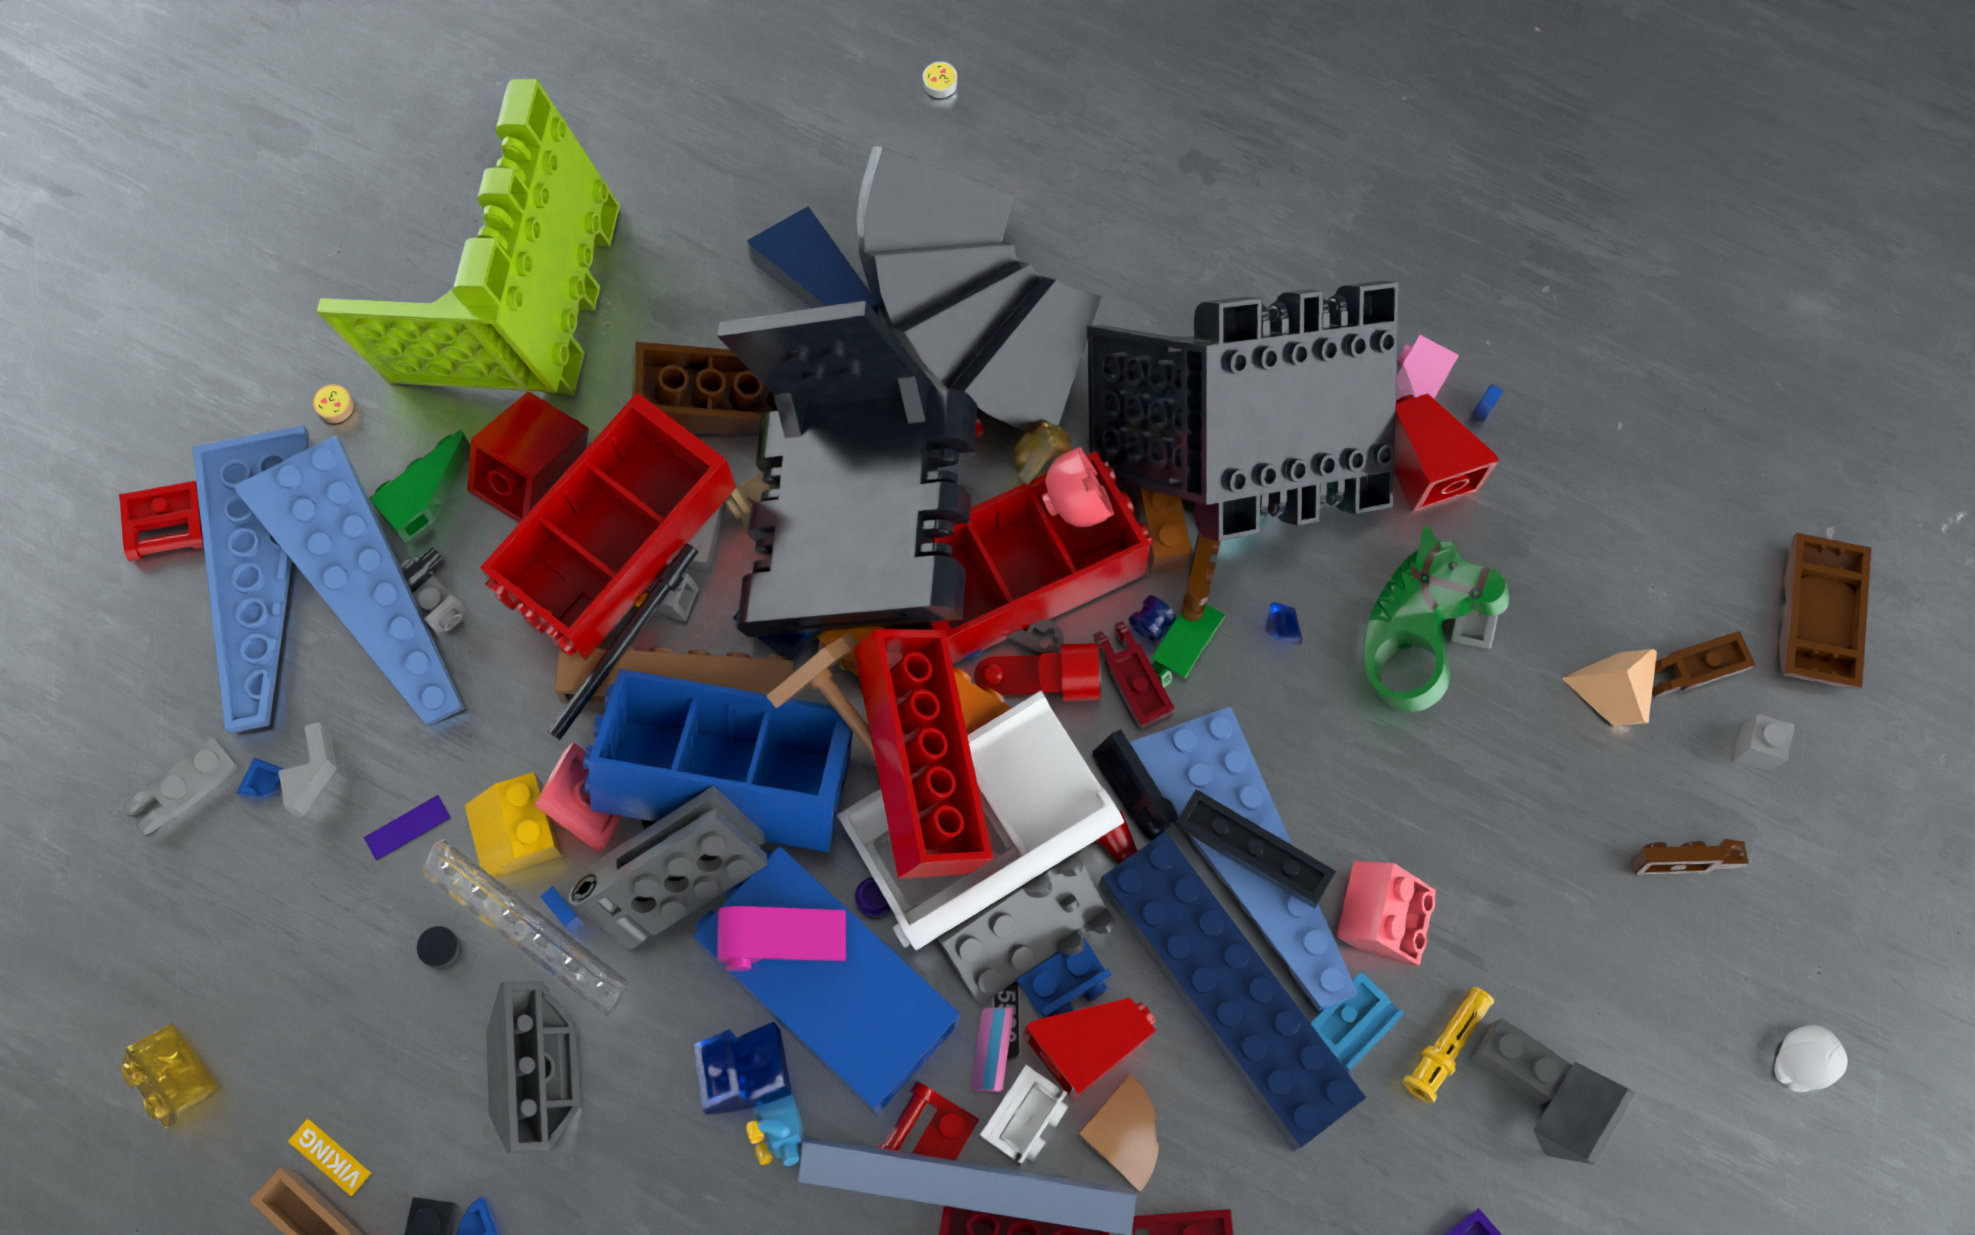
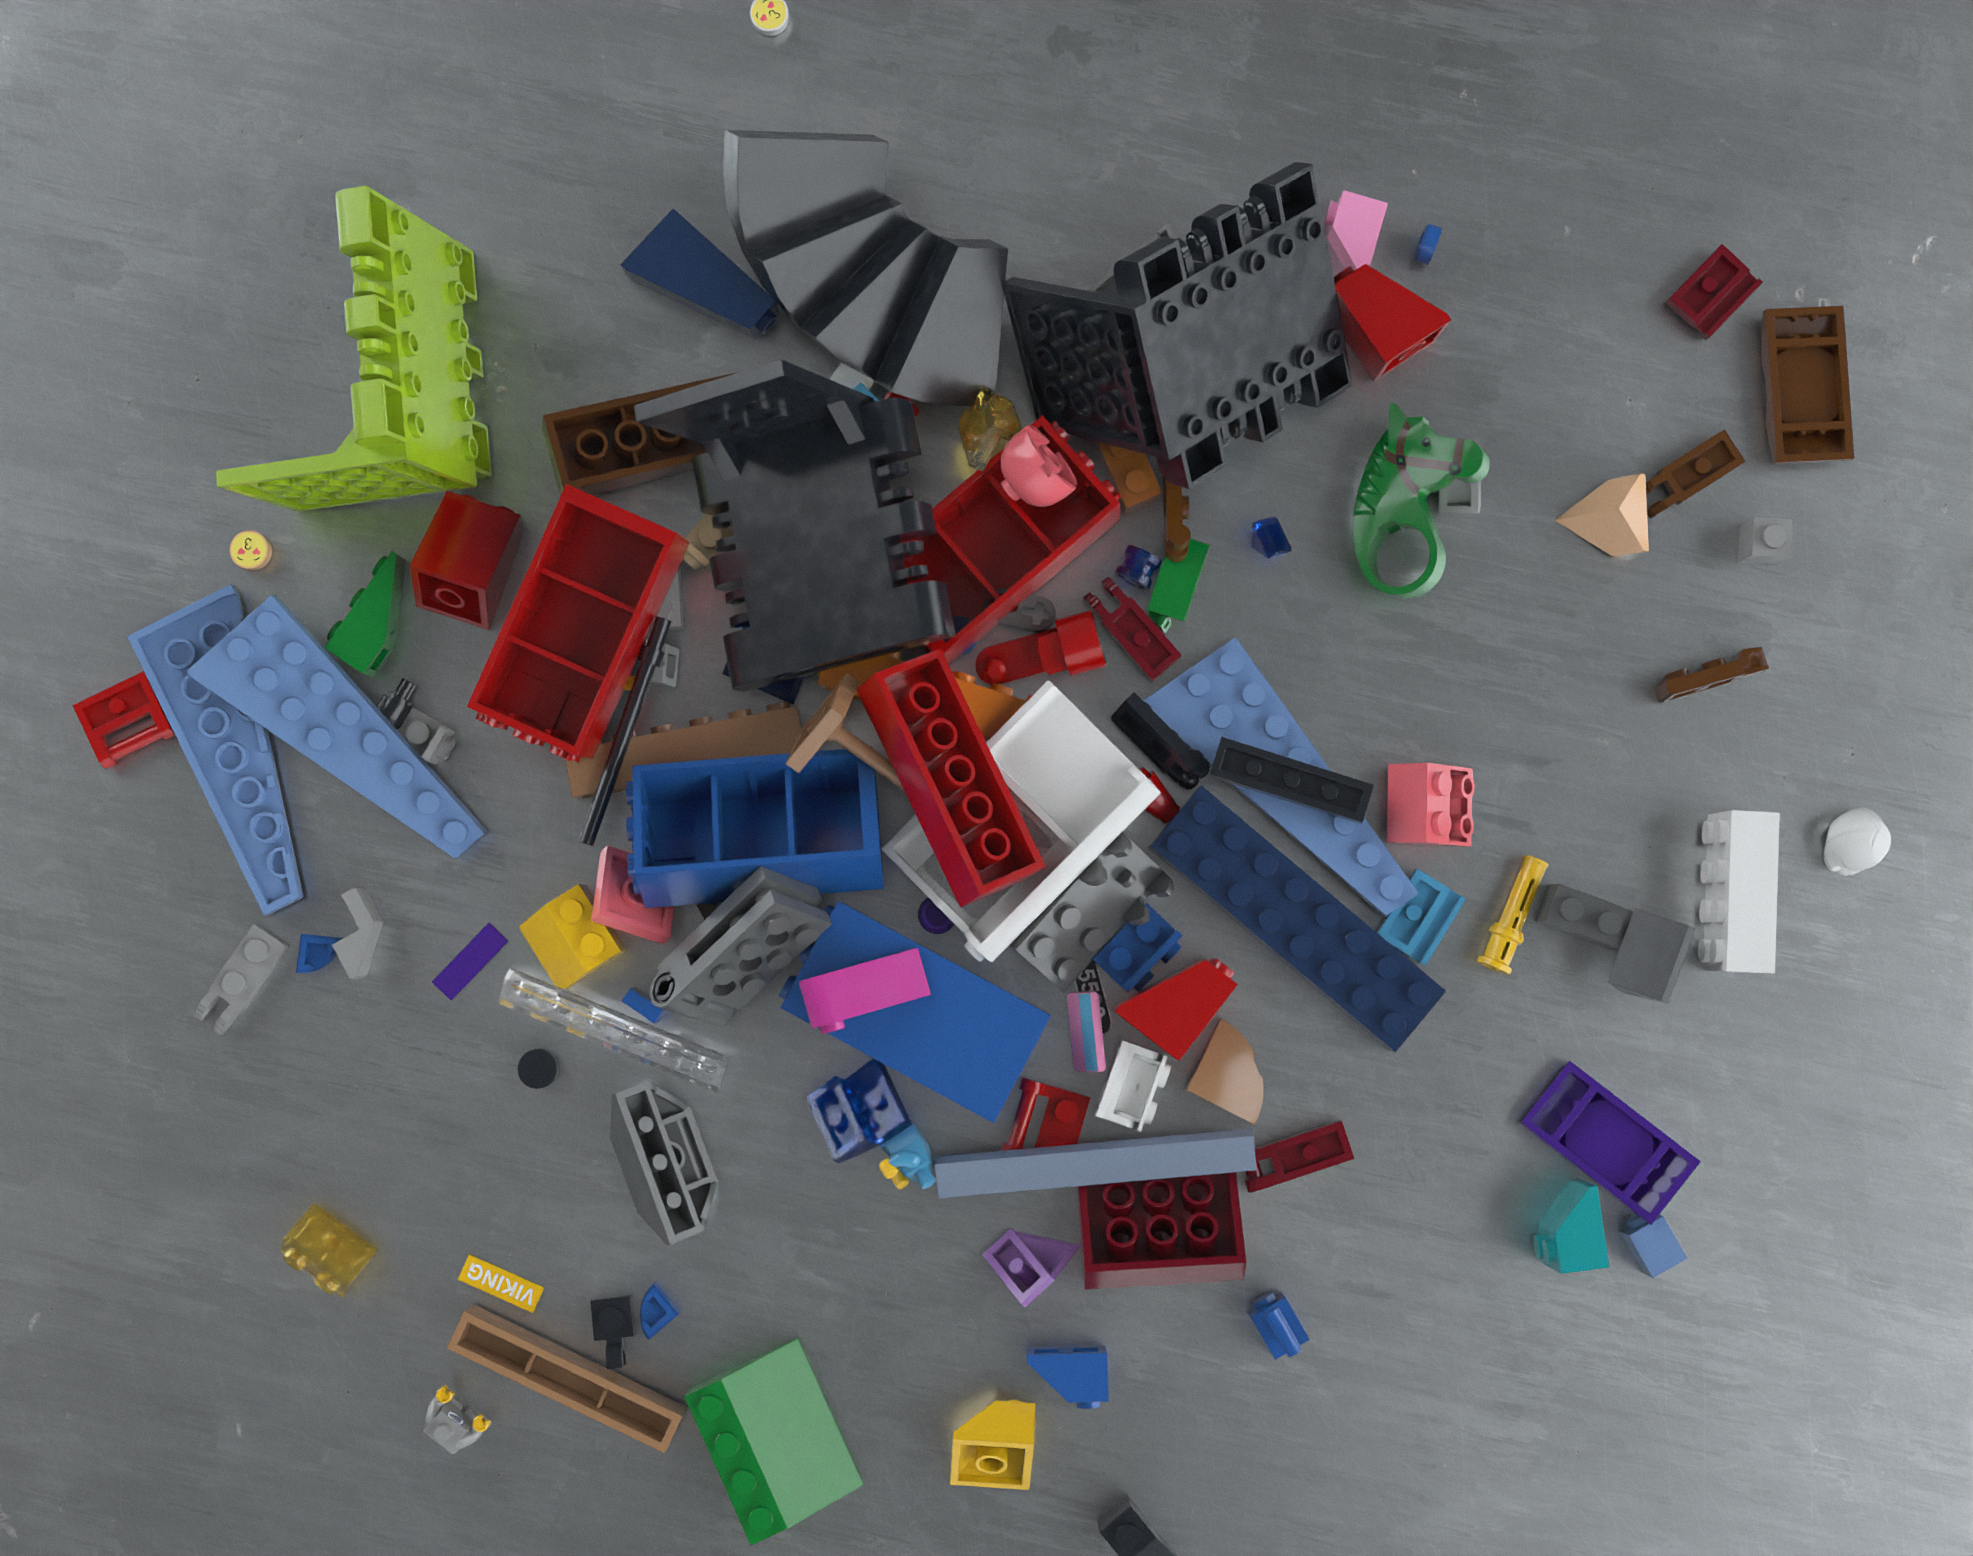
camera: 10 degrees left, 15 degrees up
none -> dark red plate [1665,244,1763,340]
none -> white brick [1698,810,1780,974]

